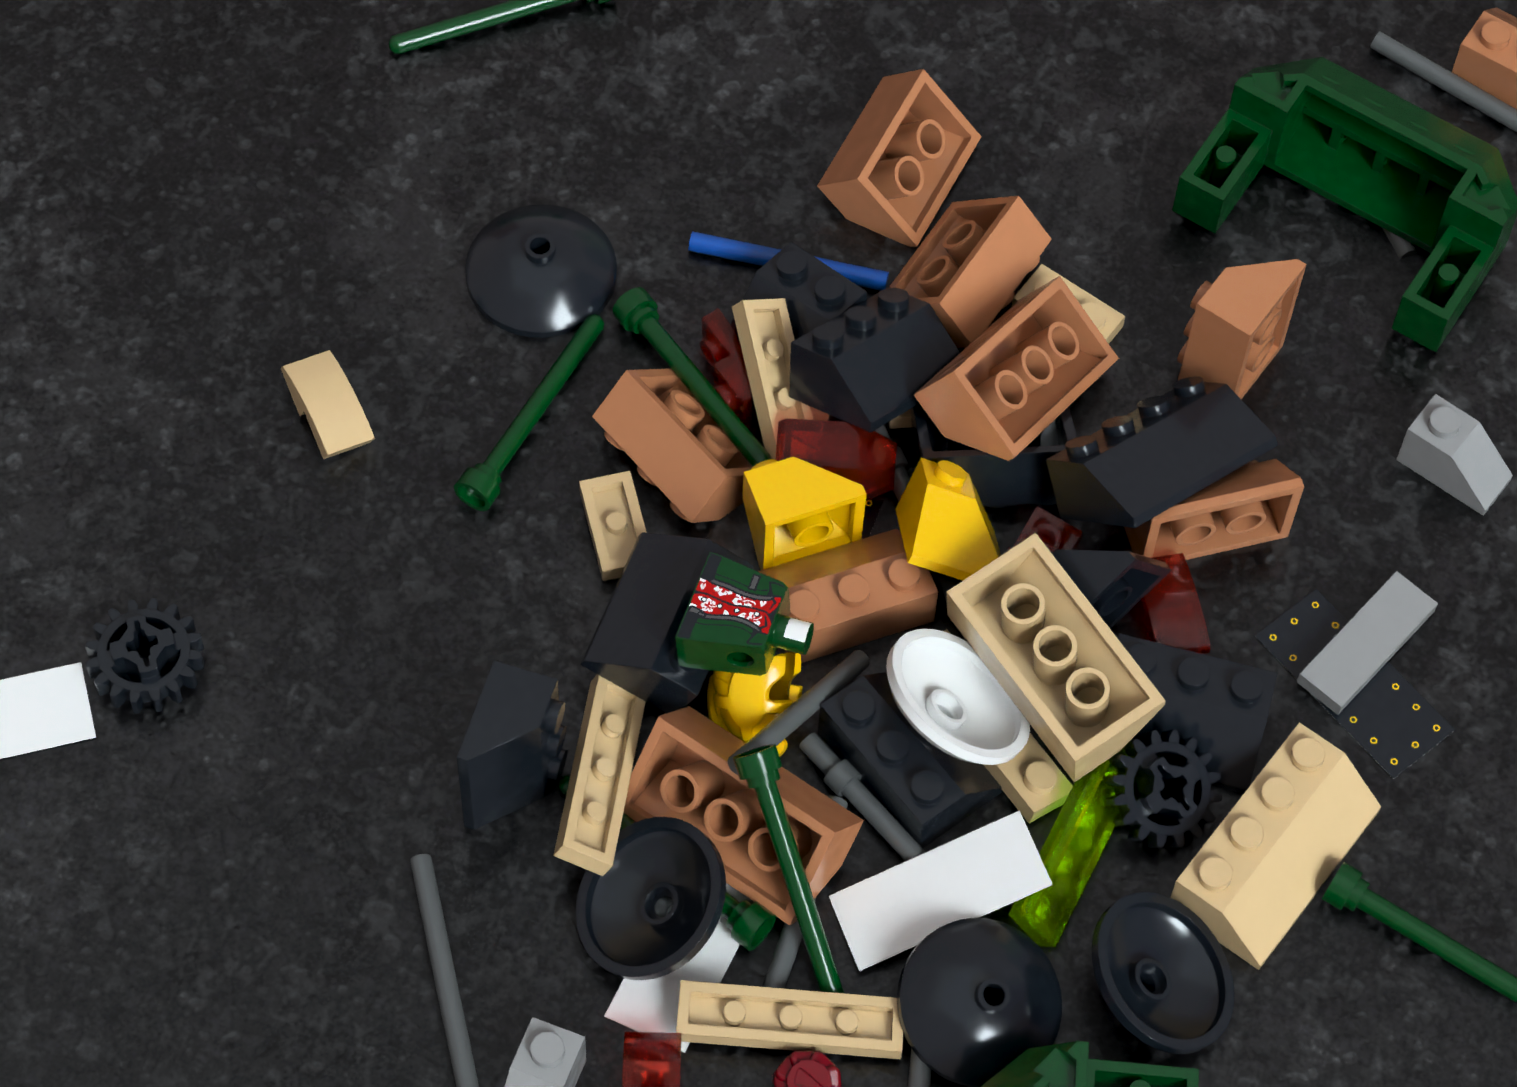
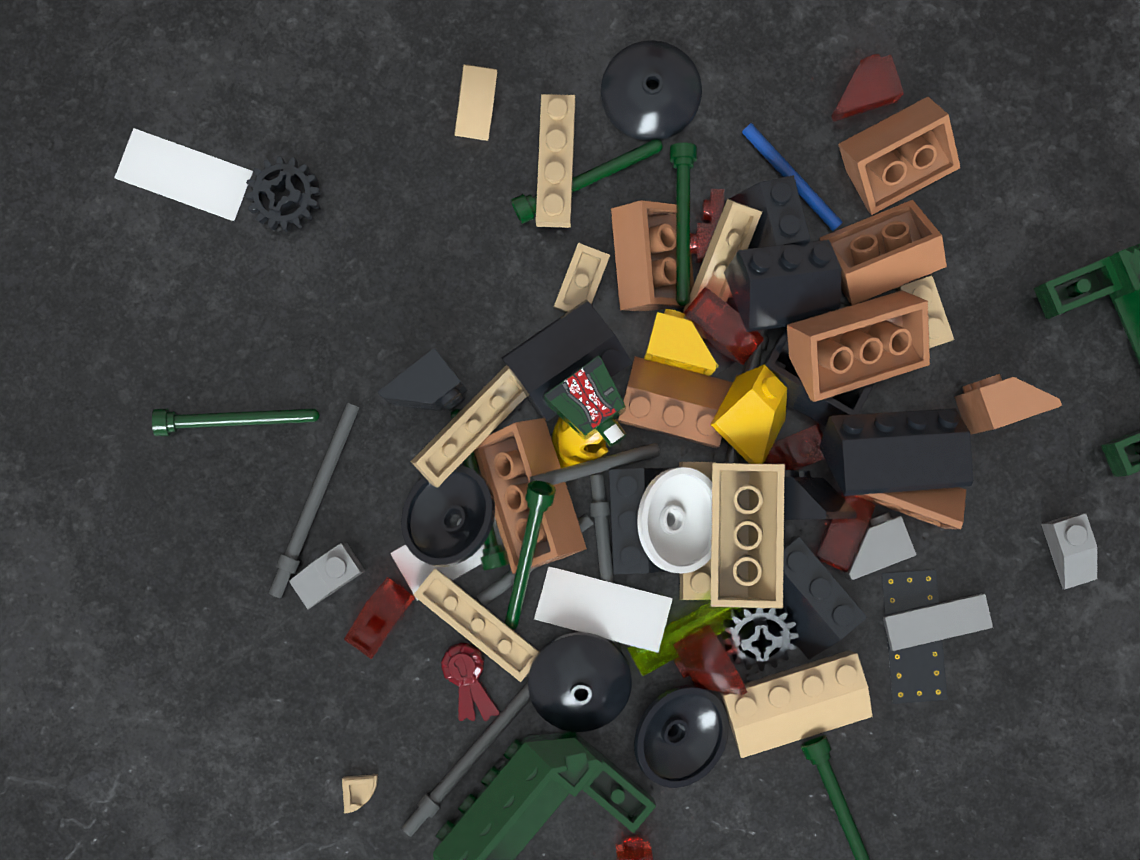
camera: 40 degrees right, 25 degrees up
none -> dark green piece [152,408,320,436]
none -> tan plate [536,94,576,227]
none -> clear red slope [673,625,747,696]
none -> clear red slope [831,54,904,122]
none -> light grey slope [844,512,917,580]

